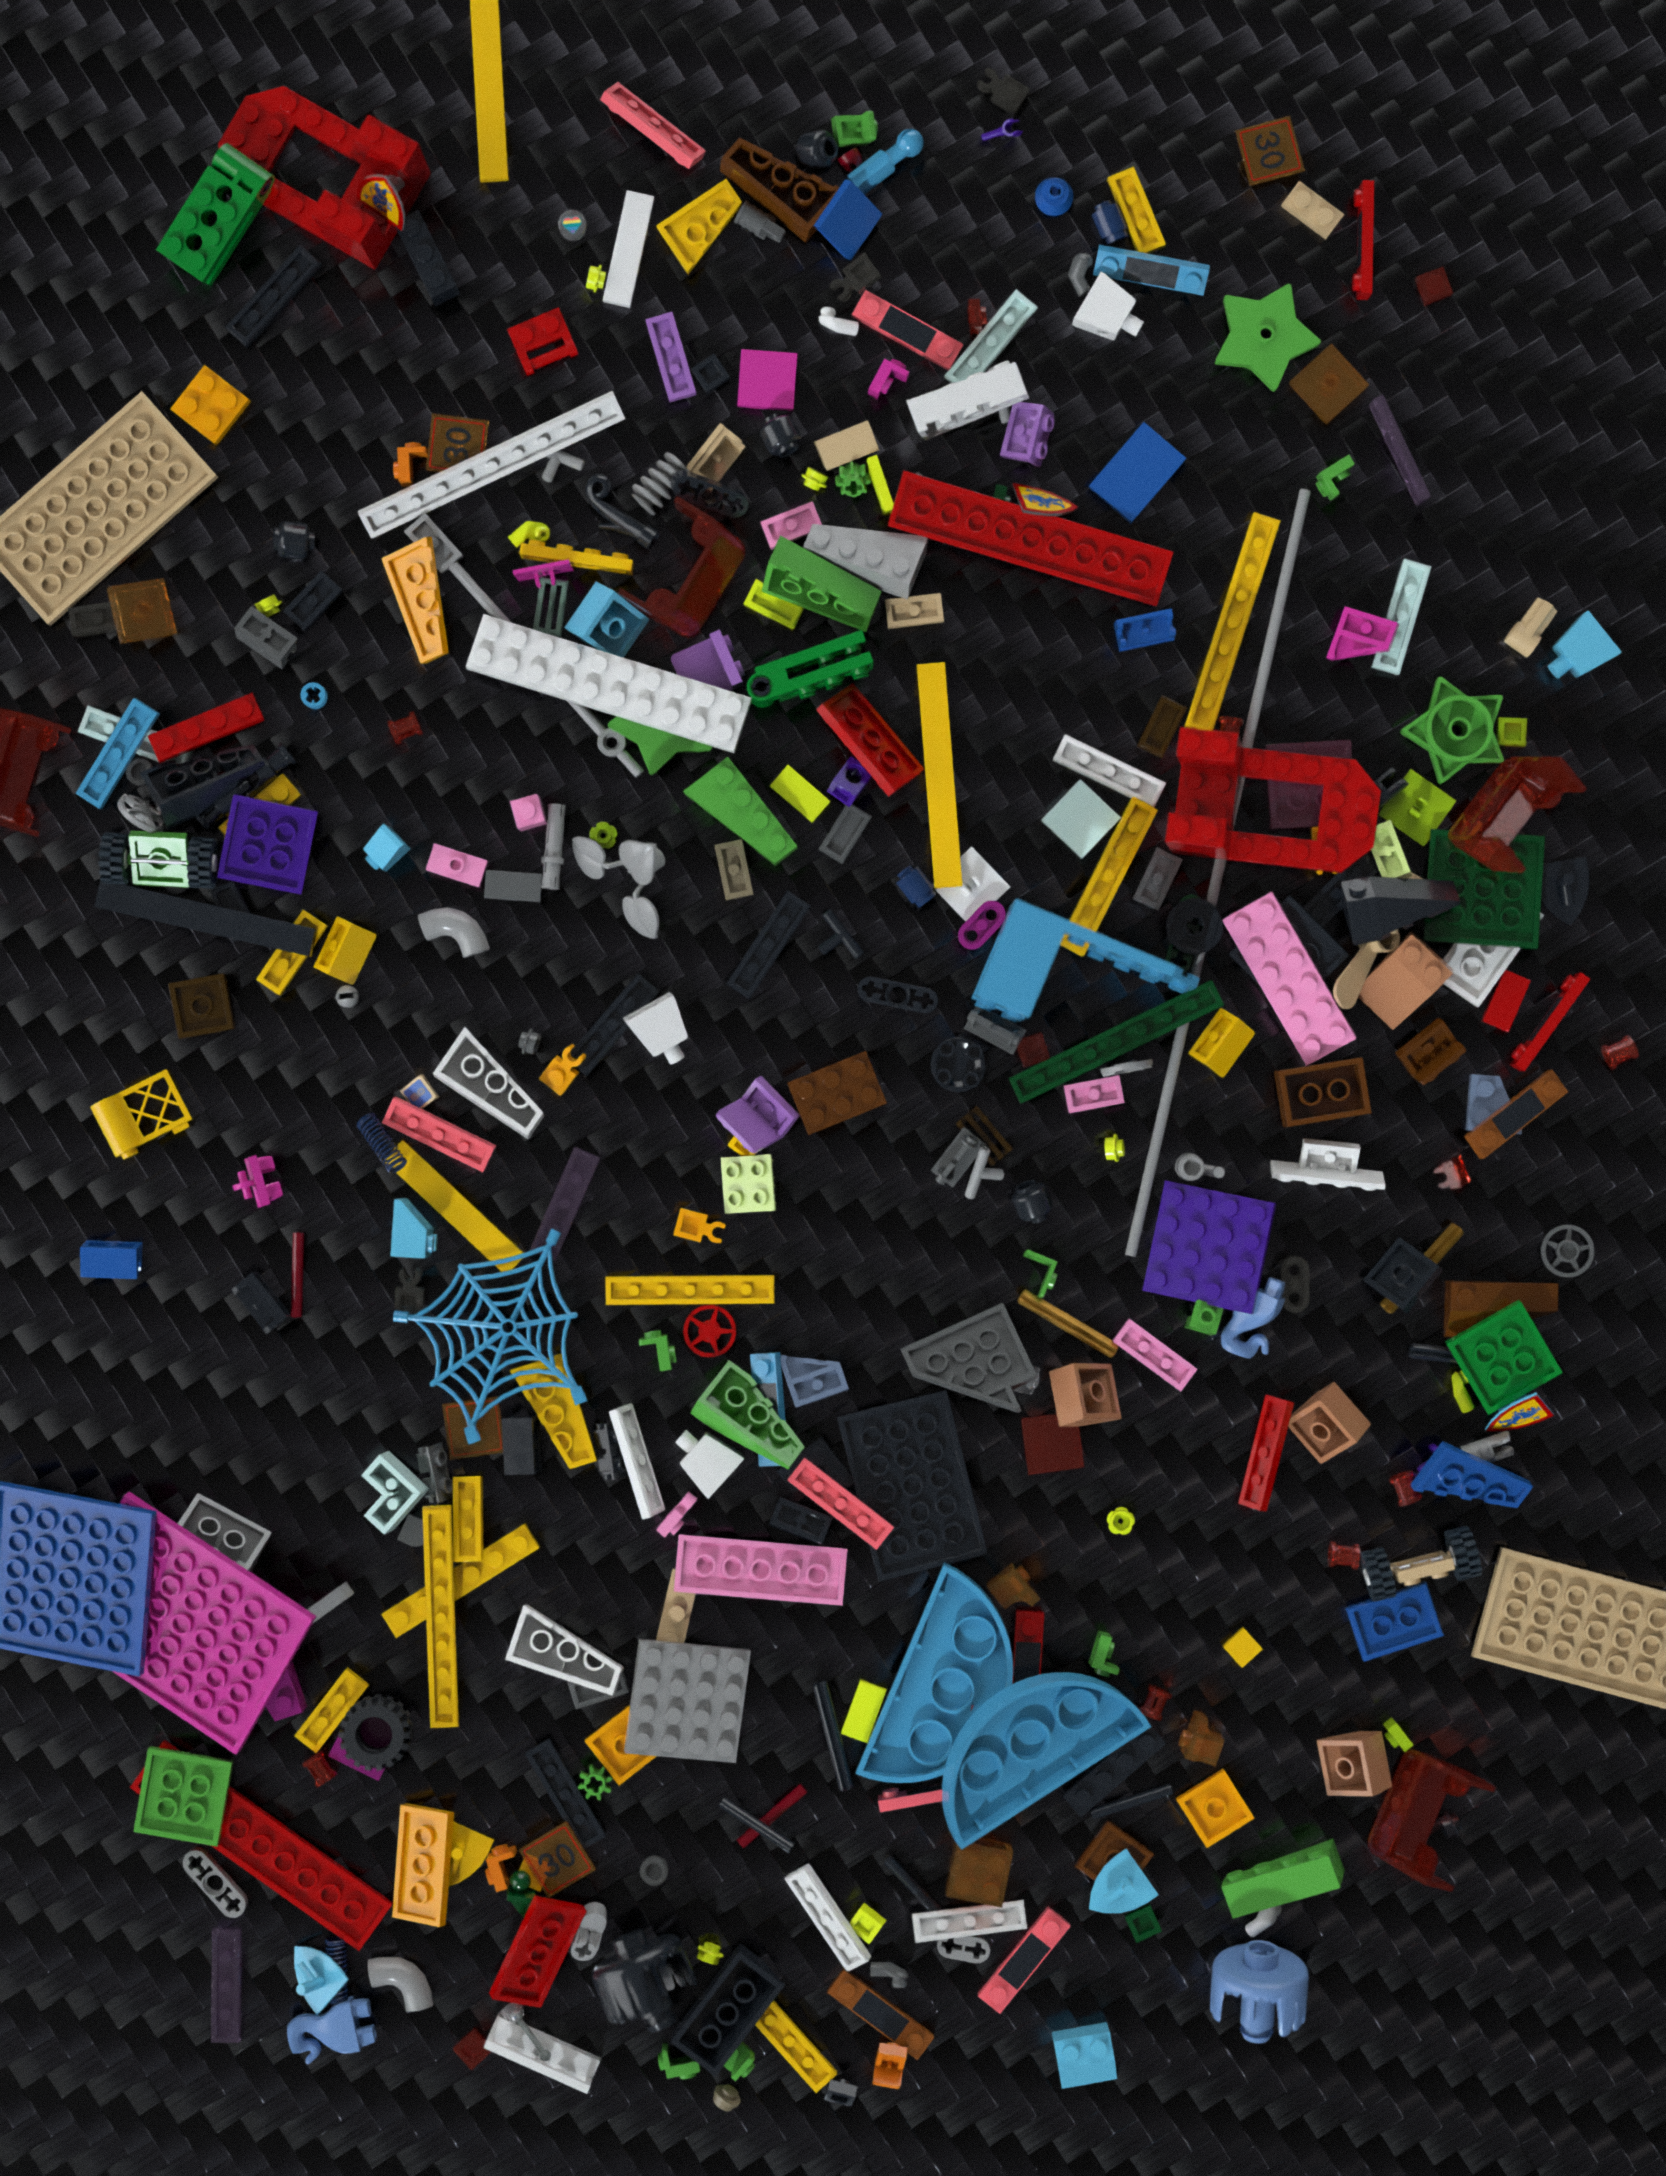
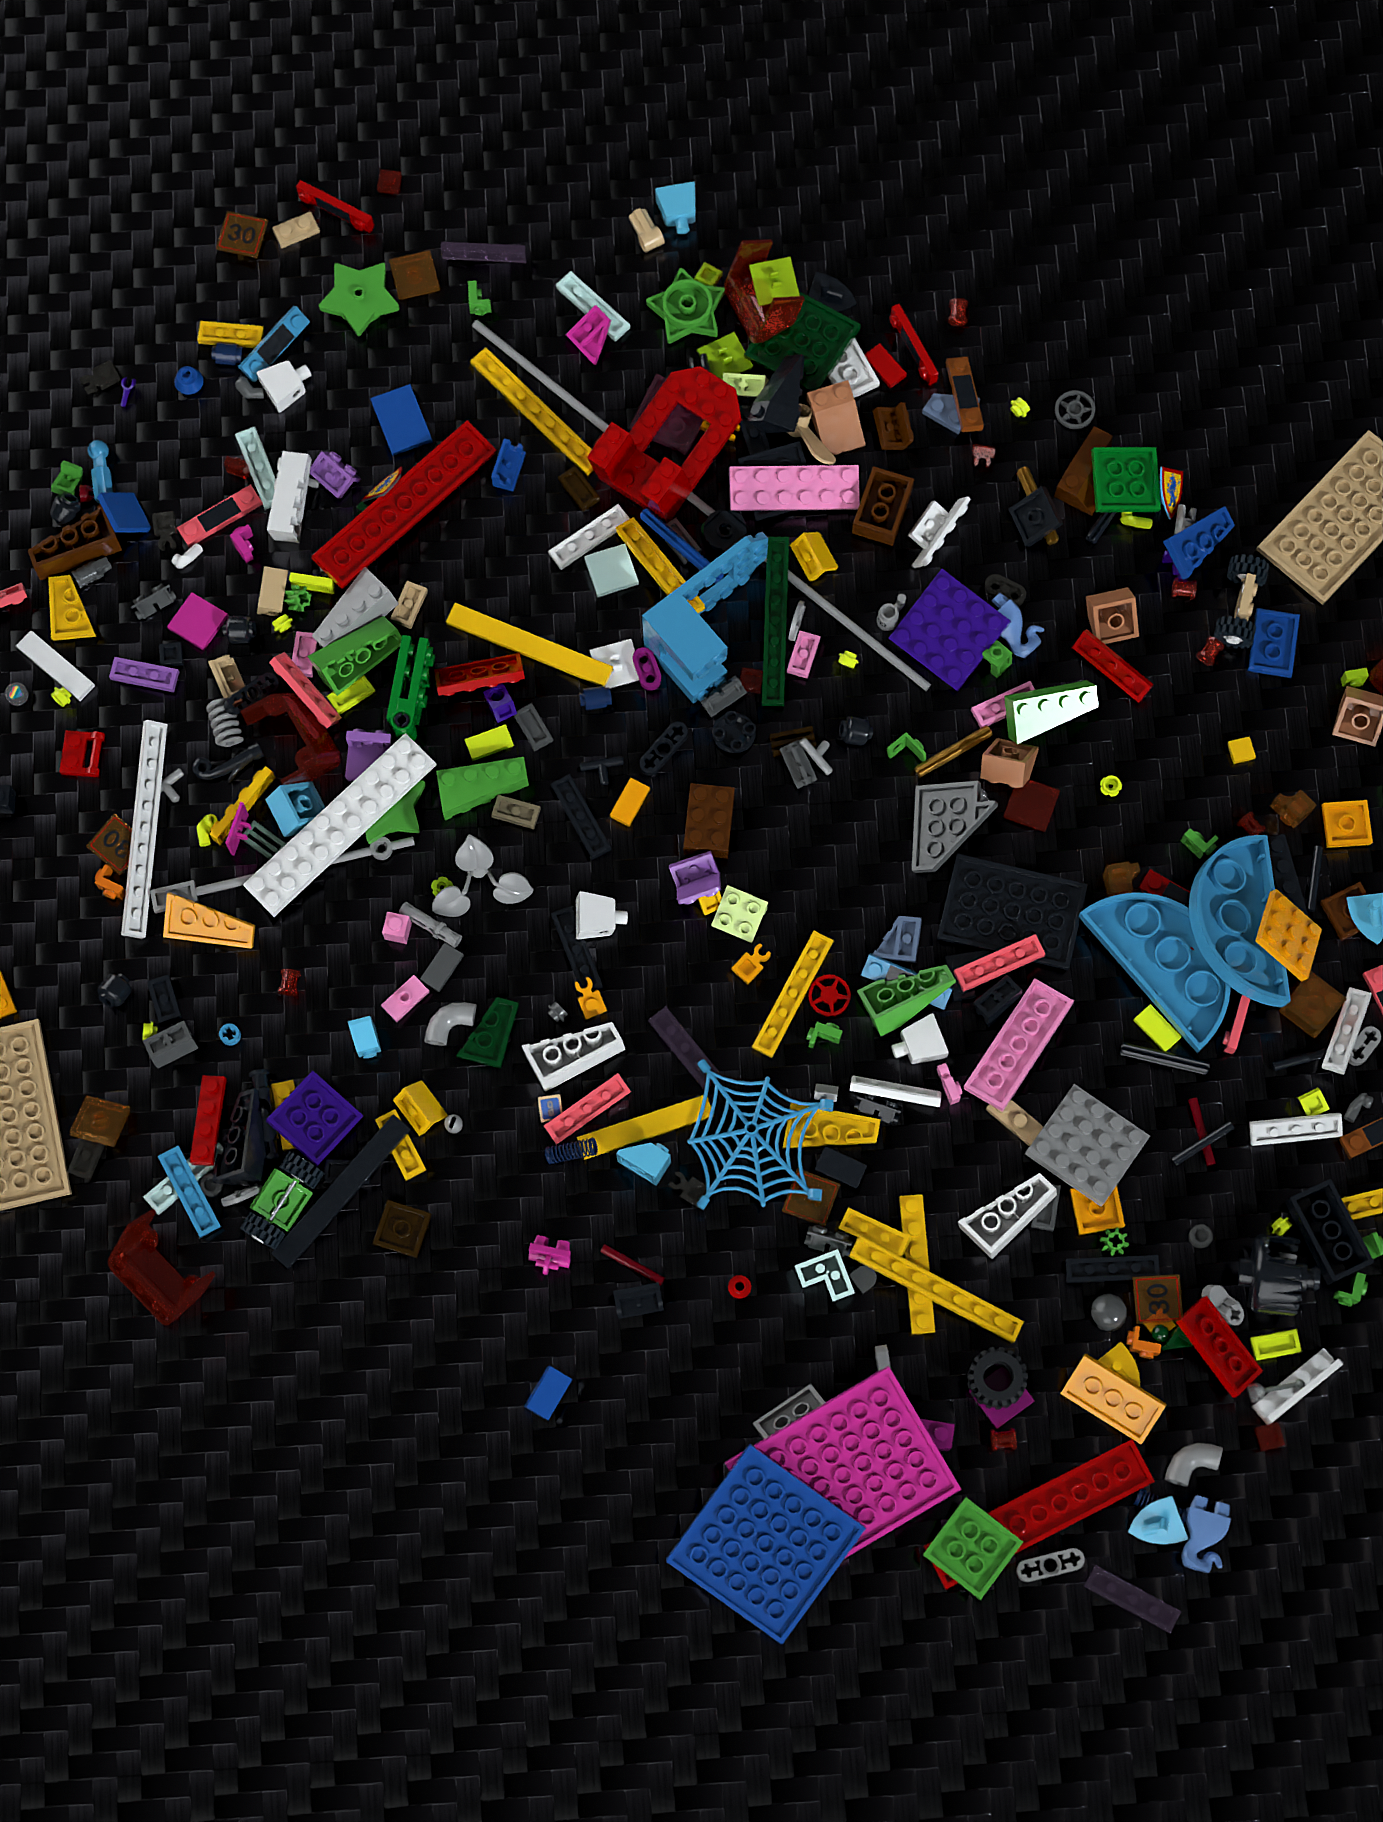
camera: 65 degrees left, 15 degrees down
yellow piece [90,1069,193,1160] -> none
yellow plate [294,1667,369,1753] -> none
none -> dark grey hinge [131,583,176,620]
none -> coral plate [269,652,342,728]
none -> dark green wing [457,997,519,1069]
none -> light orange tile [610,778,650,827]
none -> blue axle [640,508,724,584]
none -> red plate [728,1275,751,1299]
none -> lime piece [749,257,800,306]
none -> light grey tile [814,1083,838,1102]
none -> wedge [1004,680,1098,744]
none -> neon yellow plate [1010,397,1030,417]
none -> dark grey hair [1091,1294,1127,1332]
none -> neon yellow tile [1250,1329,1302,1361]
none -> light orange plate [1255,889,1322,982]

